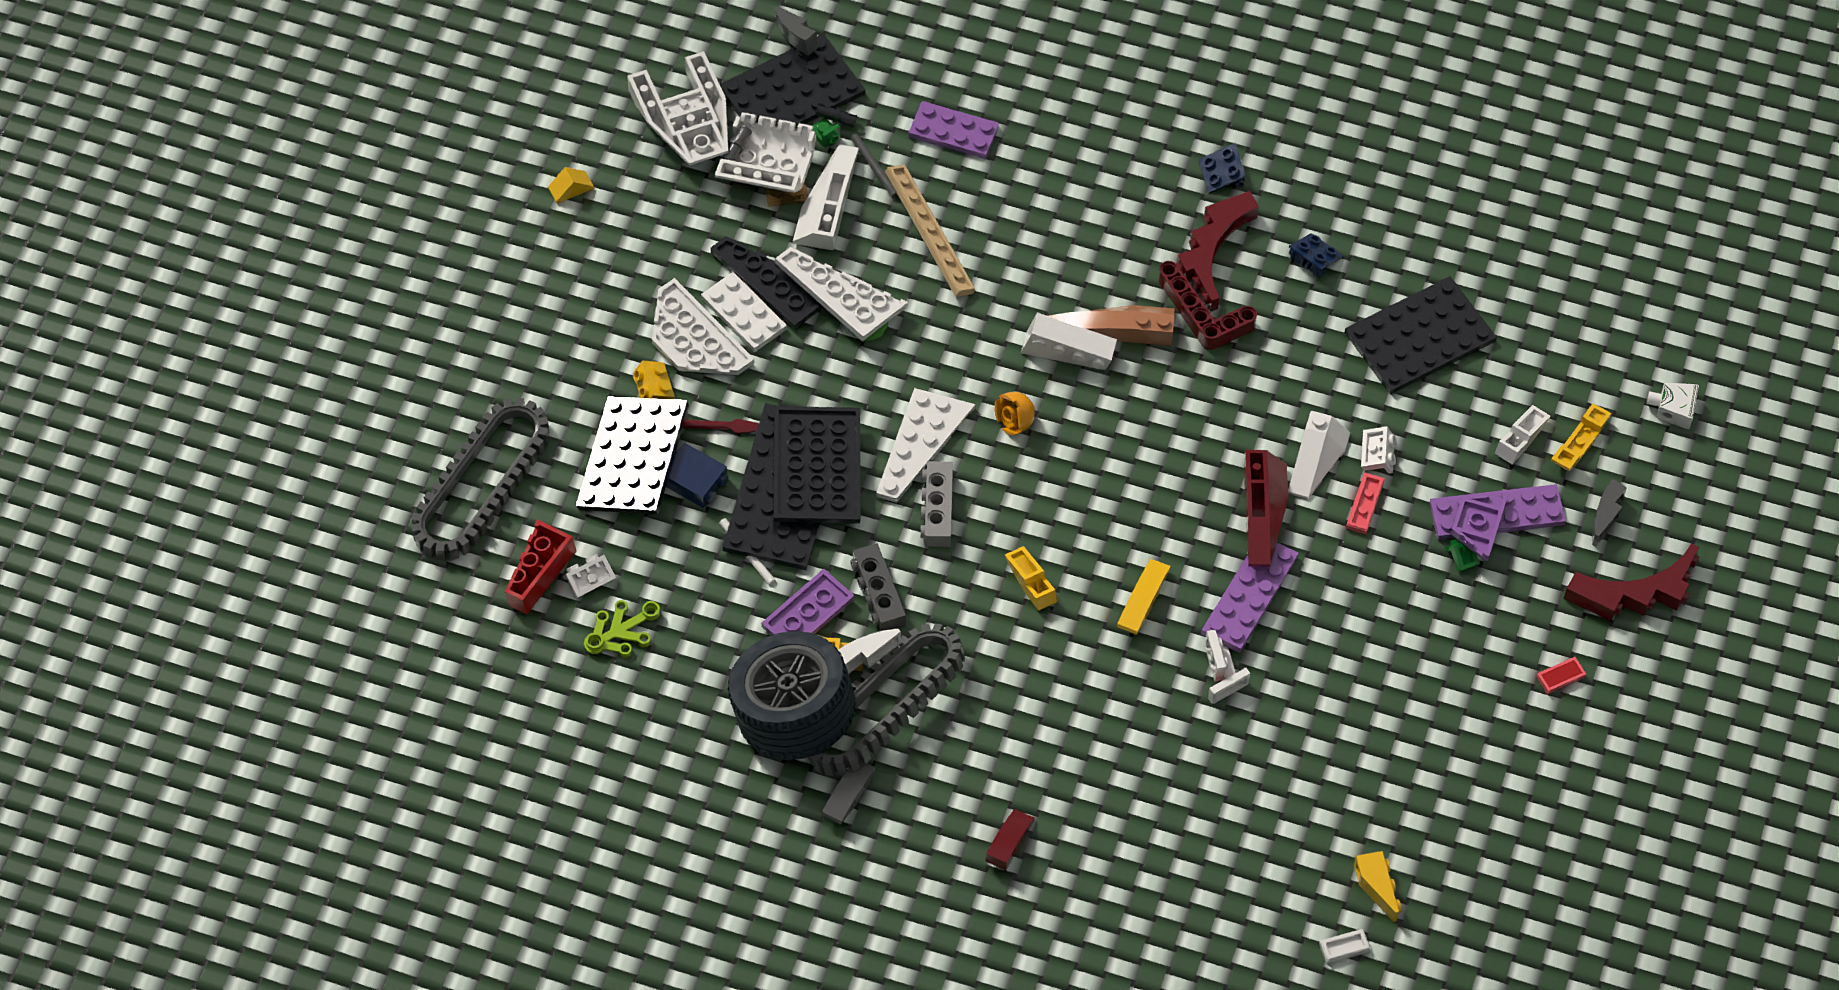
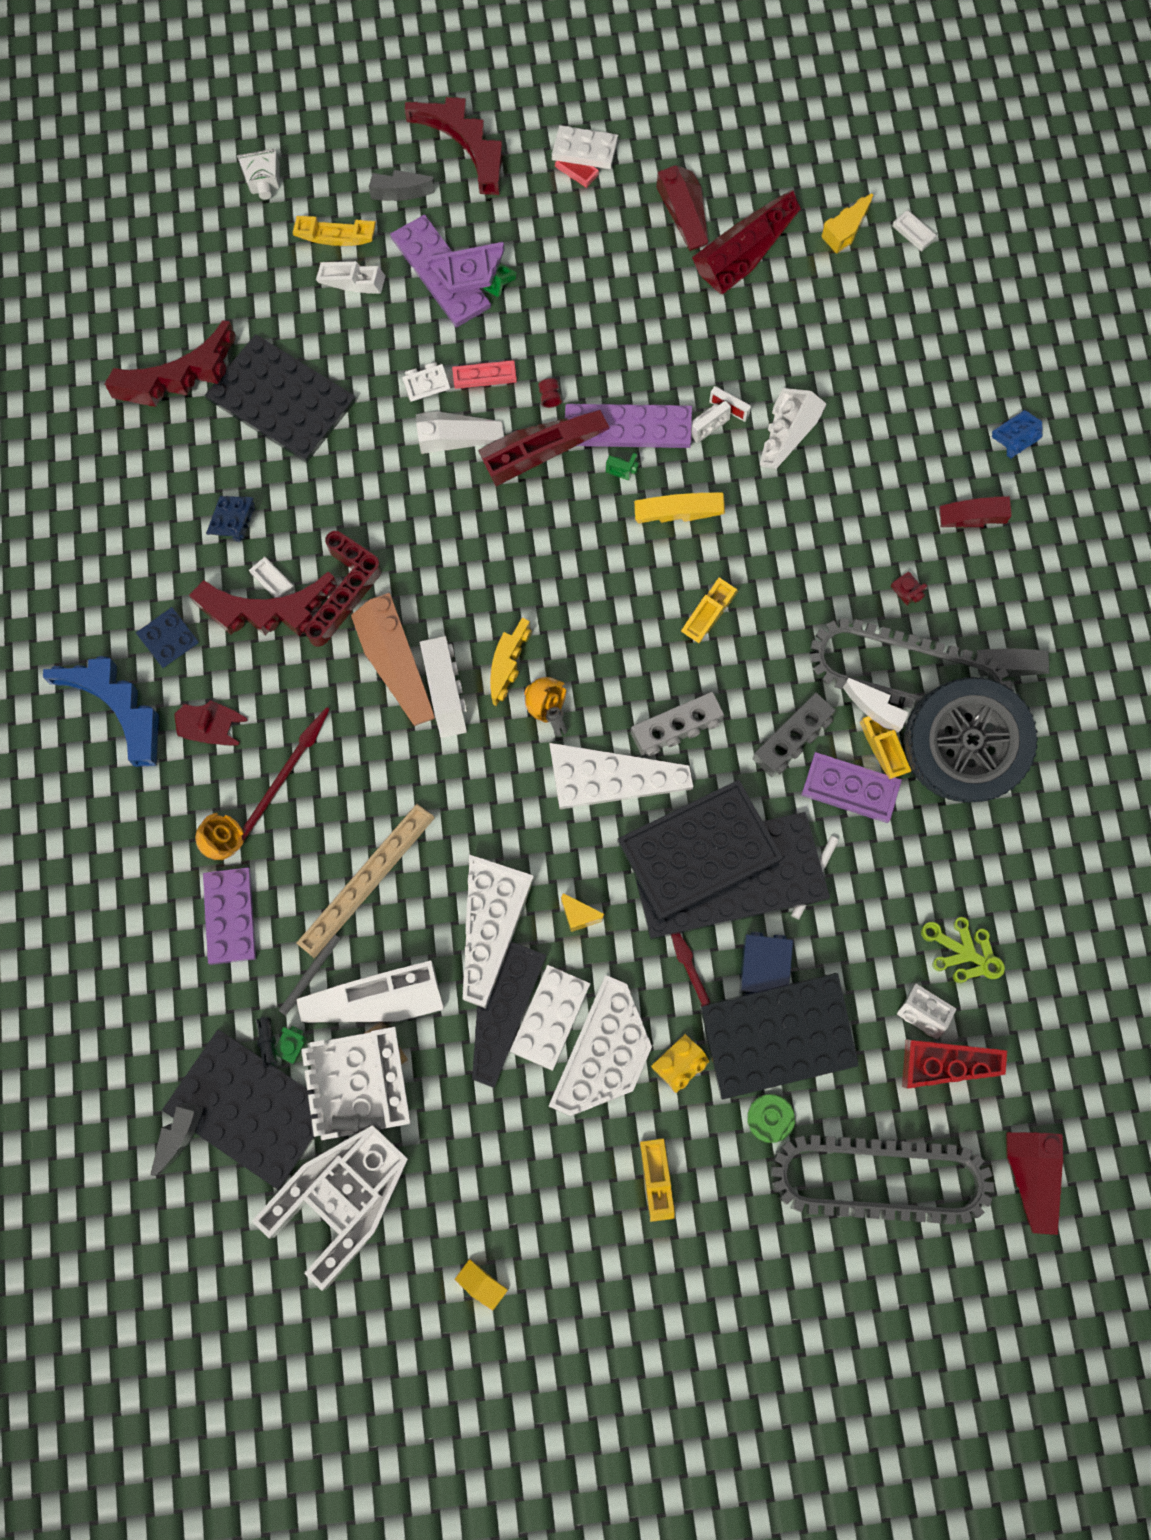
camera: 115 degrees left, 15 degrees up
none -> blue arch [43,656,159,767]
none -> dark red arch [104,320,236,407]
none -> dark red shield [174,700,248,746]
none -> light orange cylinder [195,813,243,860]
none -> dark red piece [241,707,329,843]
none -> white tile [249,557,295,598]
none -> yellow slope [490,617,532,706]
none -> dark red wheel [538,378,562,408]
none -> dark grey pin [546,707,568,736]
none -> white plate [552,125,618,169]
none -> yellow slope [561,893,604,932]
none -> green bracket [605,453,640,481]
none -> yellow slope [640,1139,675,1222]
none -> dark red wedge [656,165,708,251]
none -> dark red wedge [692,190,801,294]
none -> bright green tile [747,1094,795,1143]
none -> white wedge [760,388,826,469]
none -> dark red bracket [890,571,928,606]
none -> blue bracket [992,410,1043,458]
none -> dark red wedge [1006,1132,1063,1235]

